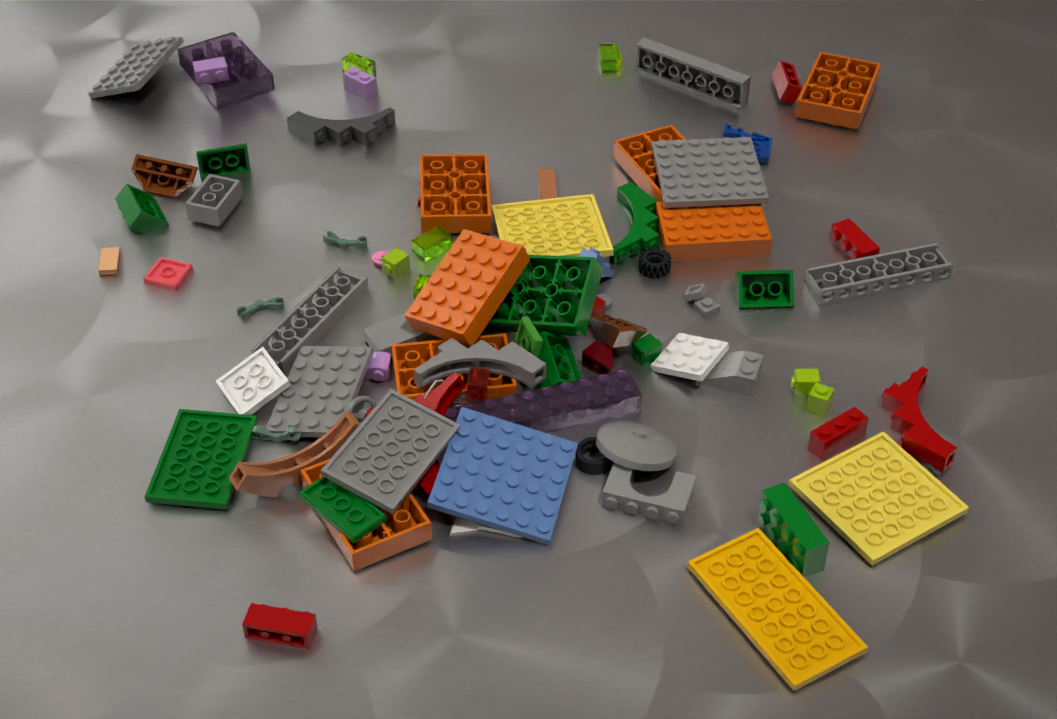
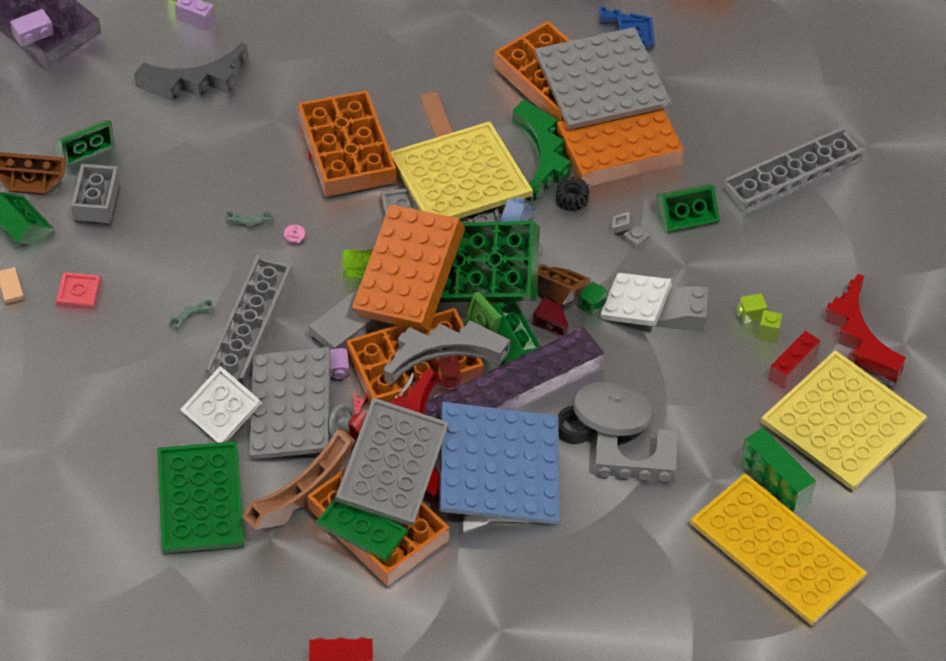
camera: 15 degrees left, 10 degrees up
sand green piece [252,426,302,443] -> none
lime brick [381,247,410,279] -> none
clear neon green brick [411,226,453,262] -> none
red brick [830,218,880,260] -> none

